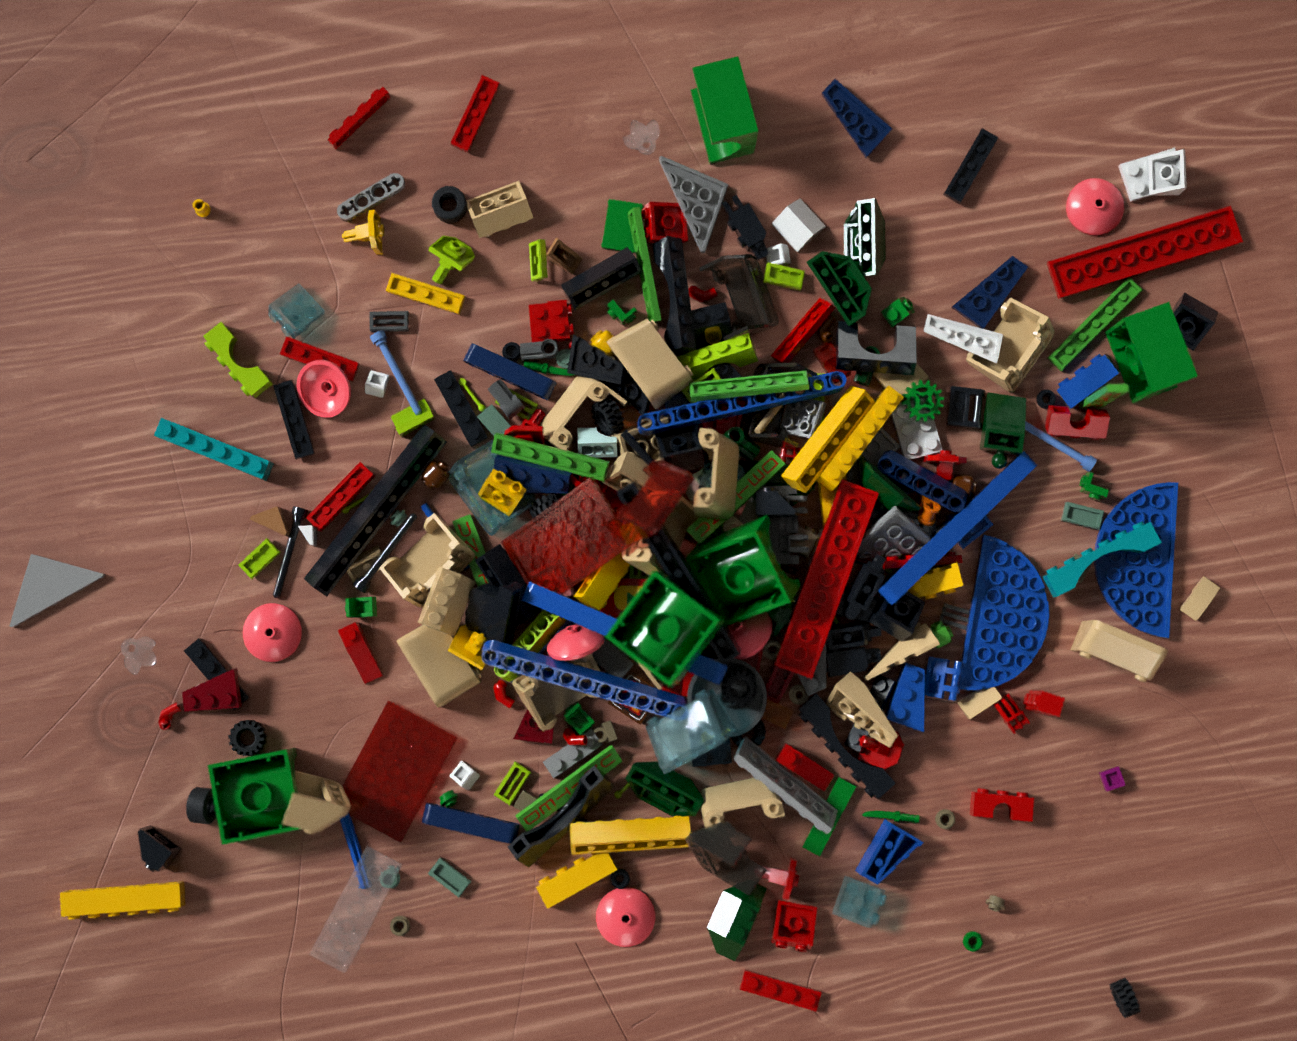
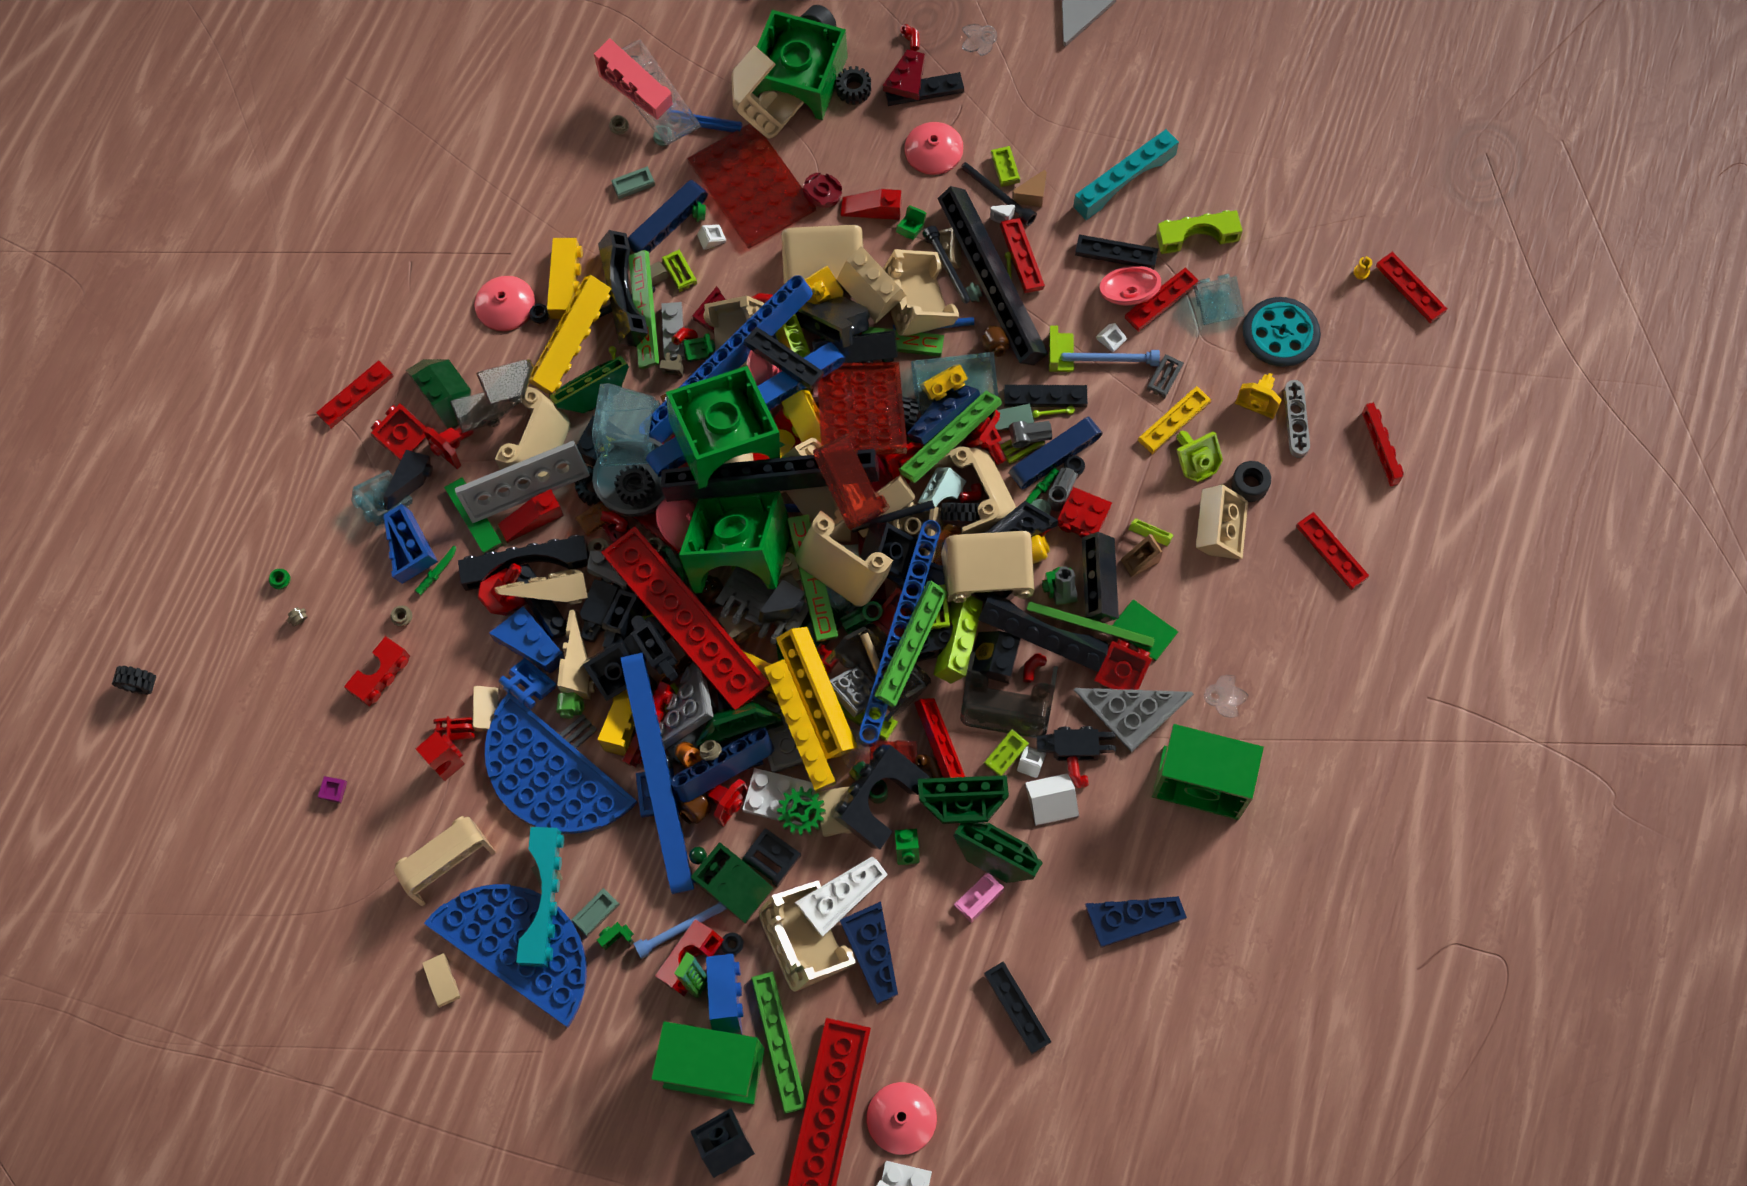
camera: 125 degrees right, 15 degrees down
none -> black slope [383,450,433,510]
none -> coral wedge [594,38,673,120]
none -> red arm [600,511,629,533]
none -> dark tan plate [700,740,722,761]
none -> black plate [743,327,824,390]
none -> dark red tile [803,173,842,208]
none -> bright pink hinge [954,873,1004,923]
none -> red arm [959,483,984,503]
none -> dark grey piece [1053,567,1077,605]
none -> red arm [1067,757,1089,789]
none -> wedge [1243,297,1321,367]
none -> red plate [1376,251,1448,323]

